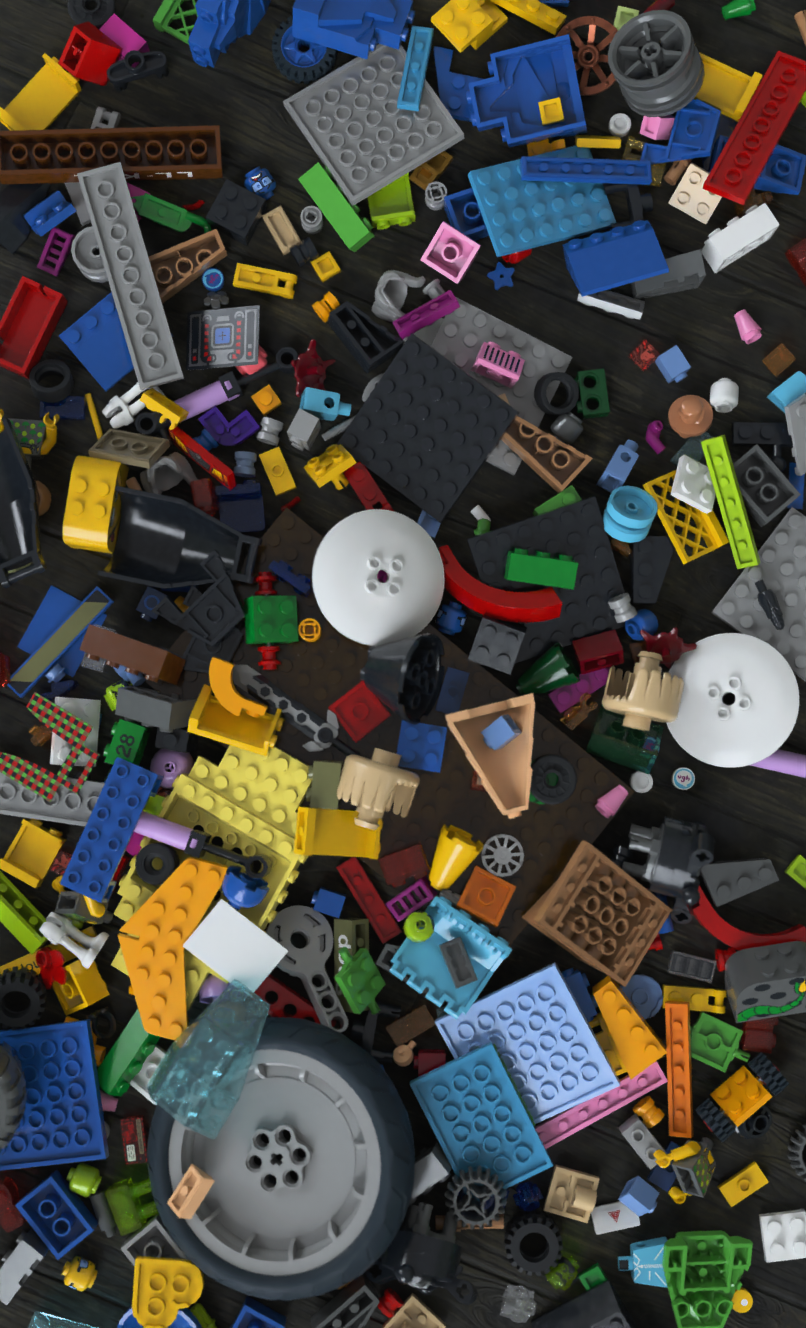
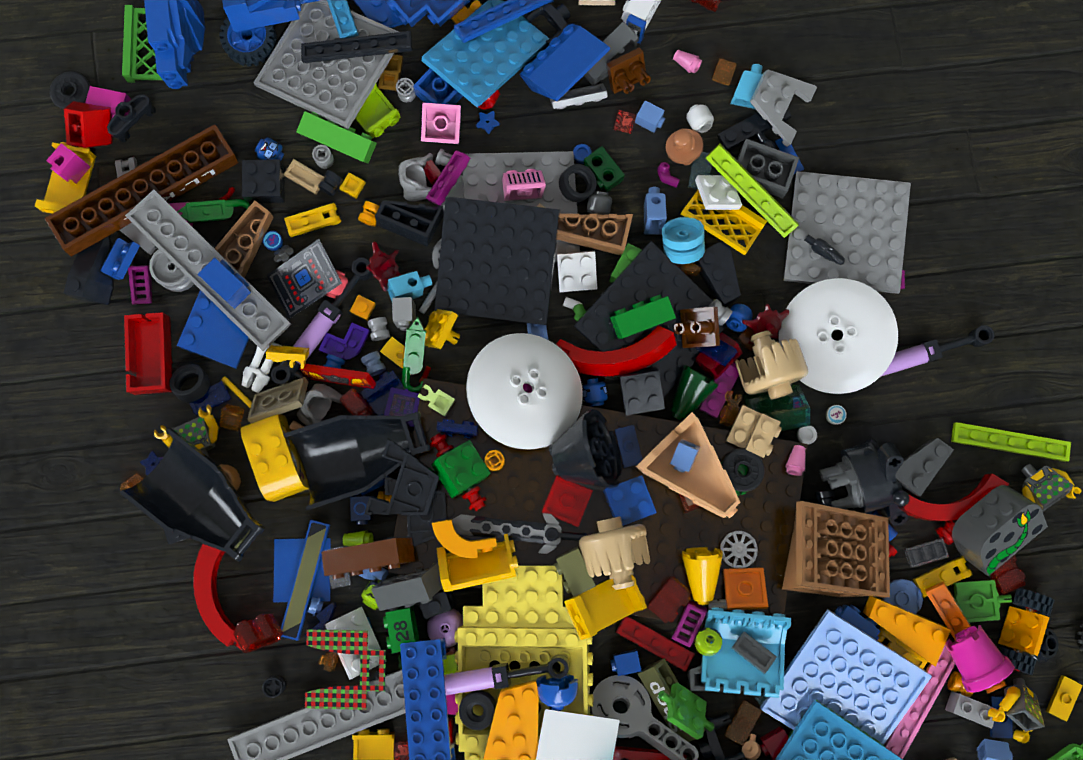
camera: 30 degrees left, 5 degrees down
red plate [343,462,394,511] -> none
none -> dark pink brick [46,143,90,184]
none -> blue brick [197,257,251,309]
none -> clear orange slope [220,404,244,431]
none -> black tile [301,31,412,63]
none -> lime cone [343,531,373,546]
none -> piece [384,387,420,427]
none -> plate [402,317,426,392]
none -> yellowish green plate [417,384,455,416]
none -> dark red tile [424,159,441,185]
none -> white plate [557,251,597,292]
none -> blue tile [573,144,592,164]
none -> reddish brown plate [607,47,651,94]
none -> blue tile [626,14,646,44]
none -> reddish brown plate [674,307,720,348]
none -> clear blue plate [696,340,737,366]
none -> tan plate [726,405,782,458]
none -> dark pink piece [945,625,1015,693]

